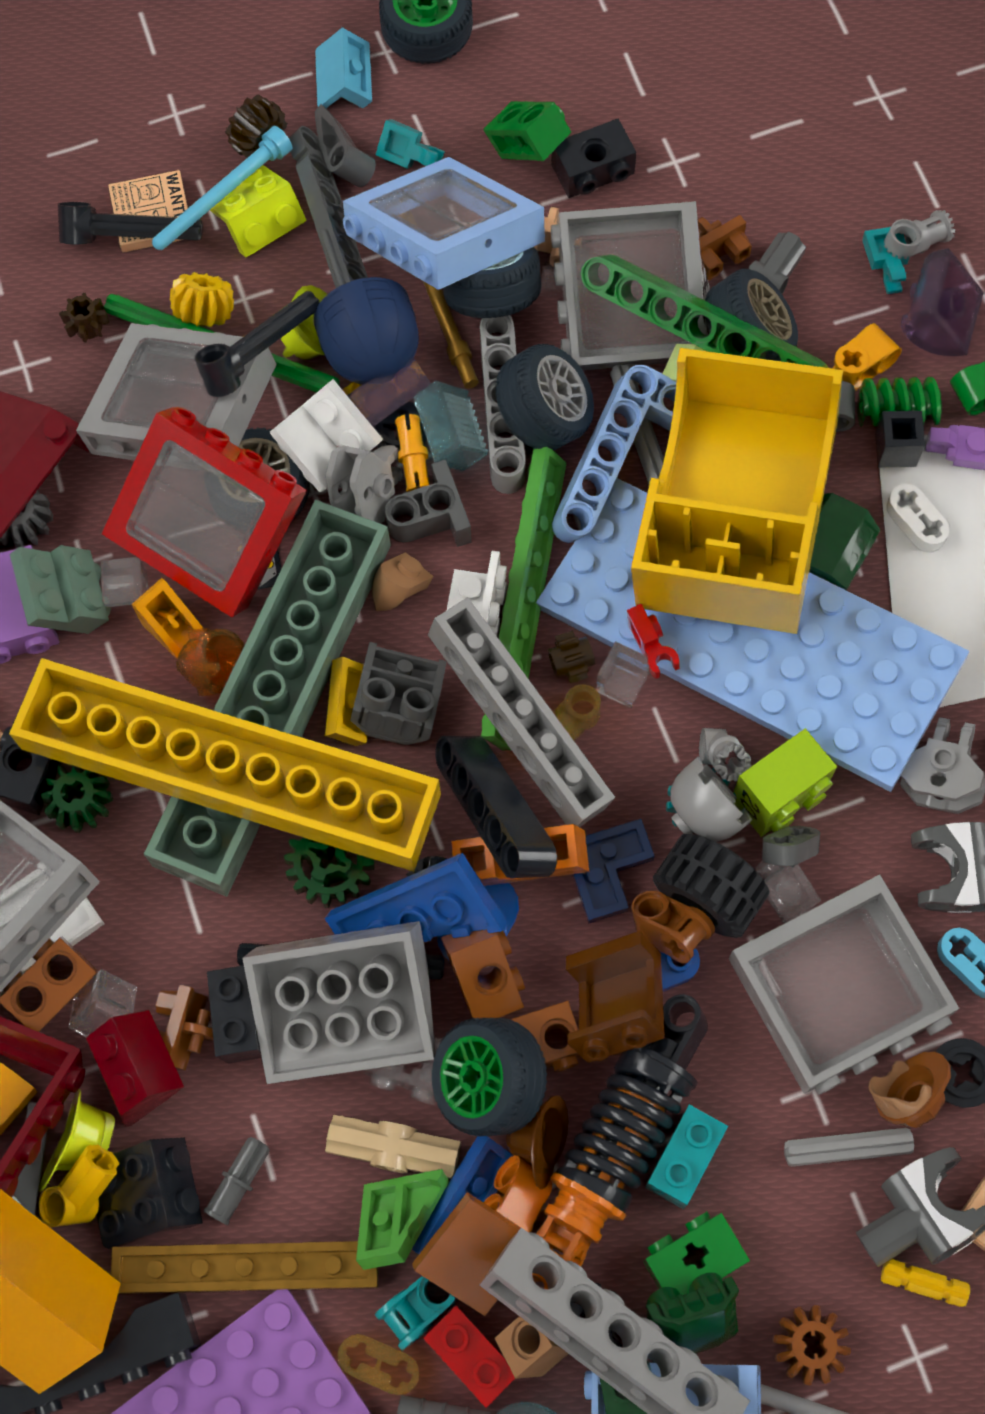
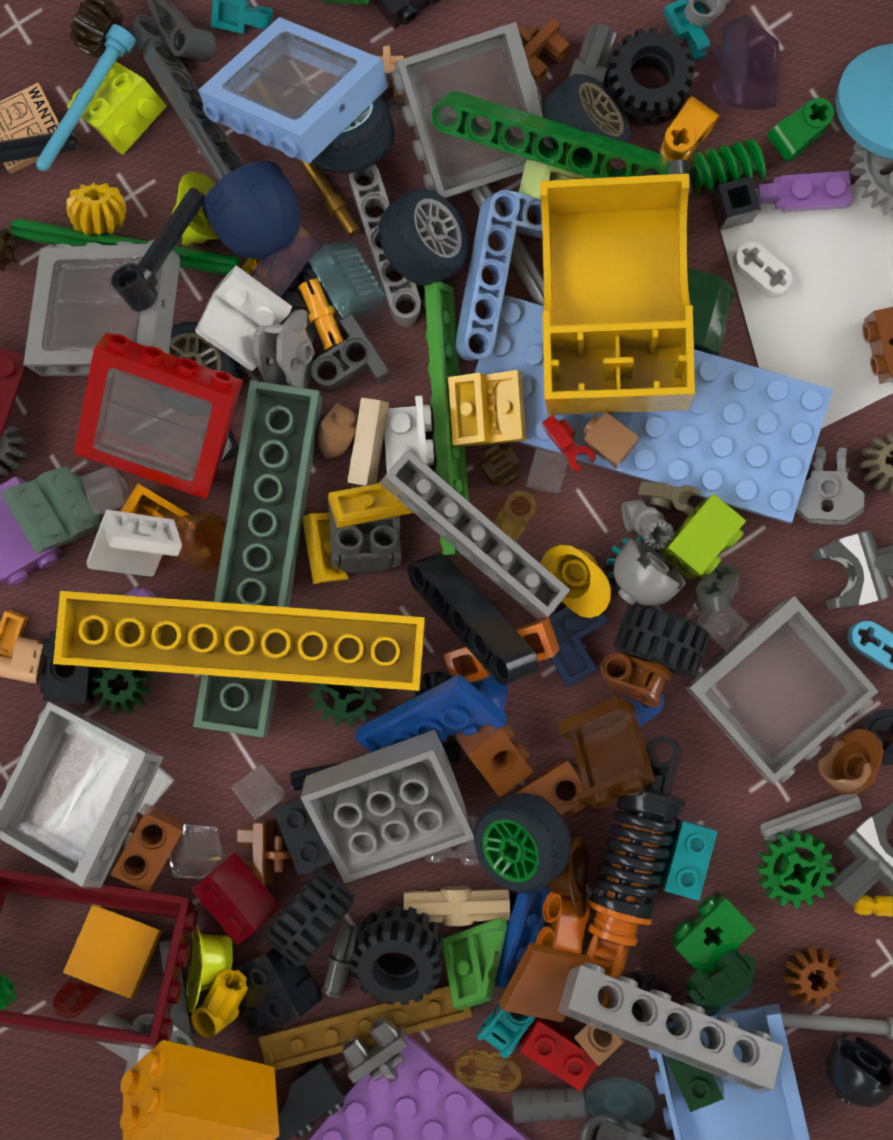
camera: 15 degrees left, 15 degrees up
none -> white bracket [86,509,182,577]
none -> clear panel [230,764,287,820]
none -> black tyre [264,868,355,967]
none -> yellow tile [328,483,413,528]
none -> flat silver hips [342,1016,407,1083]
none -> tan piece [347,397,389,486]
none -> black tyre [351,905,443,1005]
none -> yellow slope [448,370,527,446]
none -> yellow piece [540,545,611,618]
none -> medium nougat brick [582,411,639,470]
none -> black tyre [605,27,695,126]
none -> dark tan plate [638,481,701,514]
none -> green gear [755,829,835,909]

